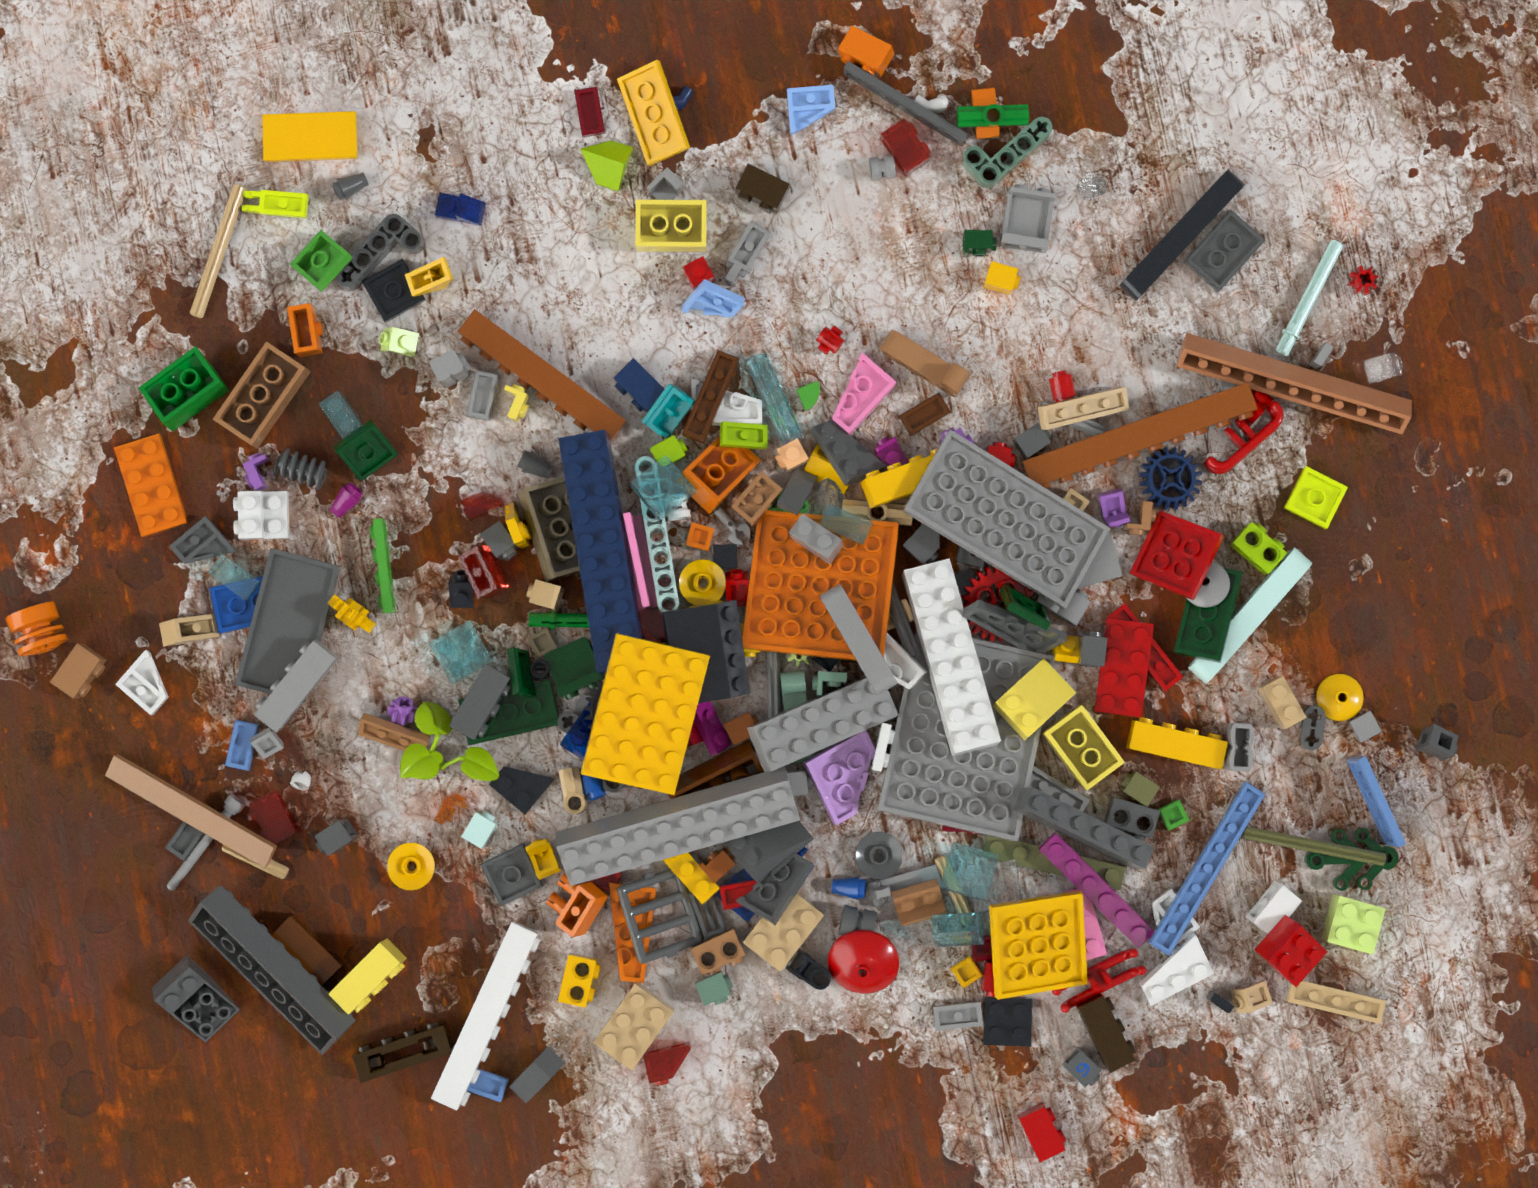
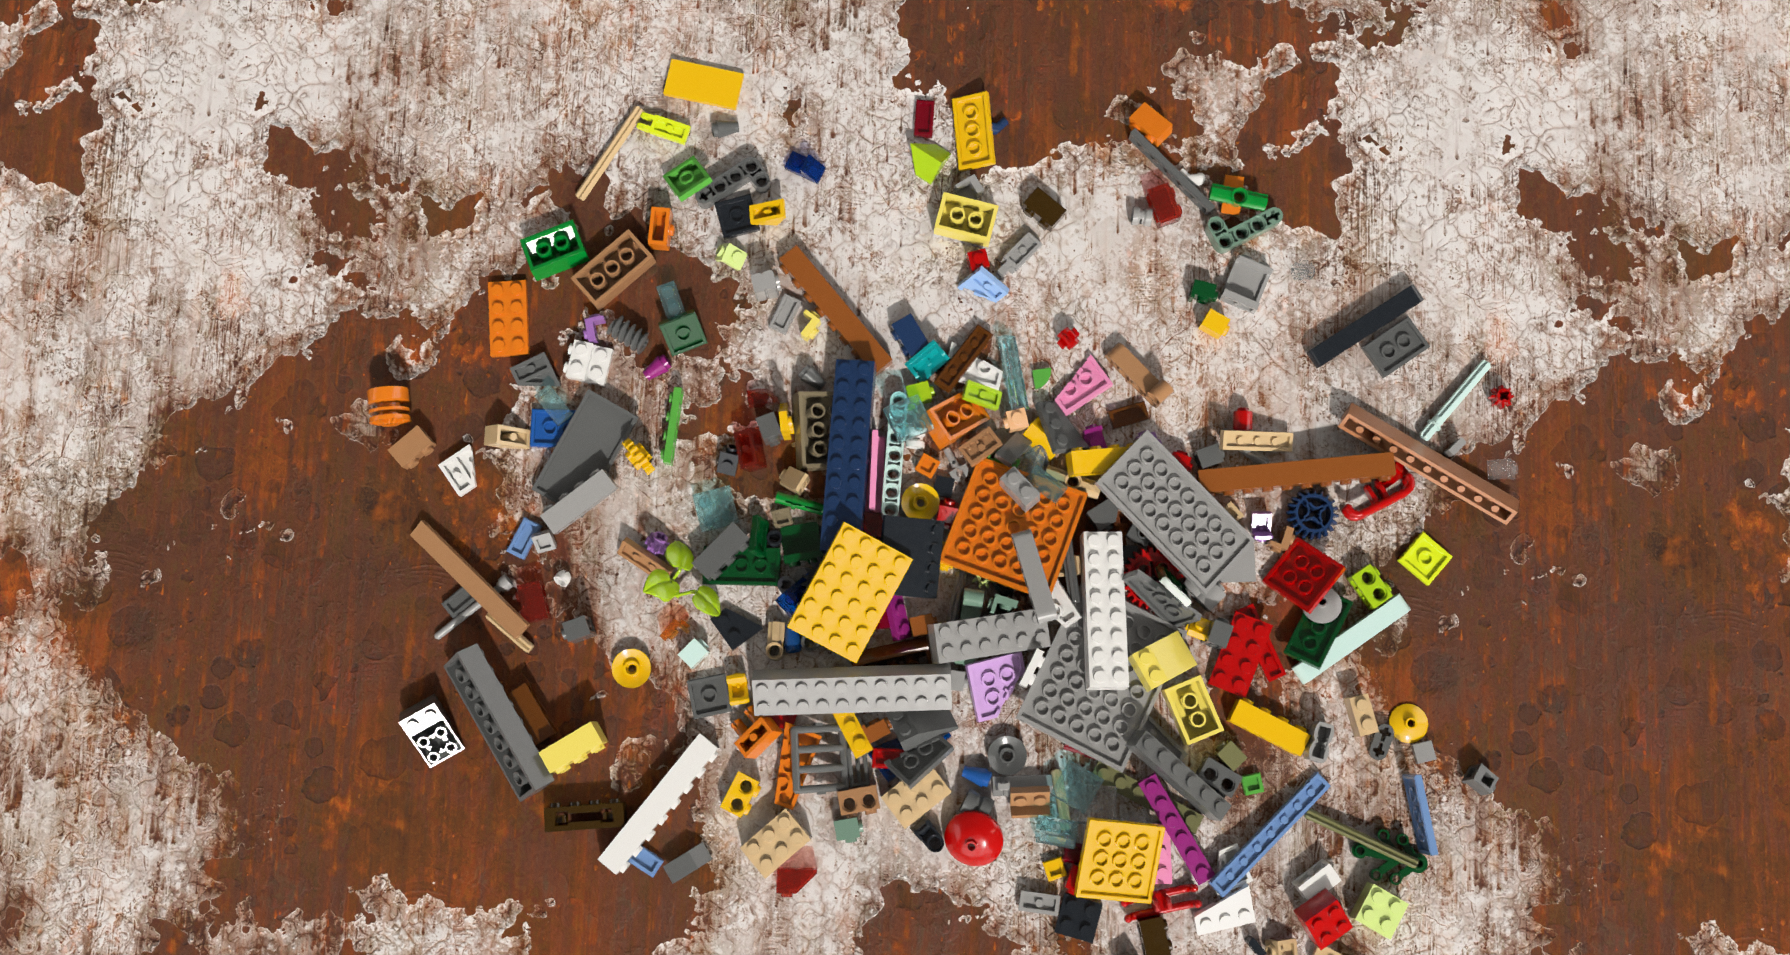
camera: 15 degrees right, 5 degrees down
light blue wing [787,85,835,135] -> none

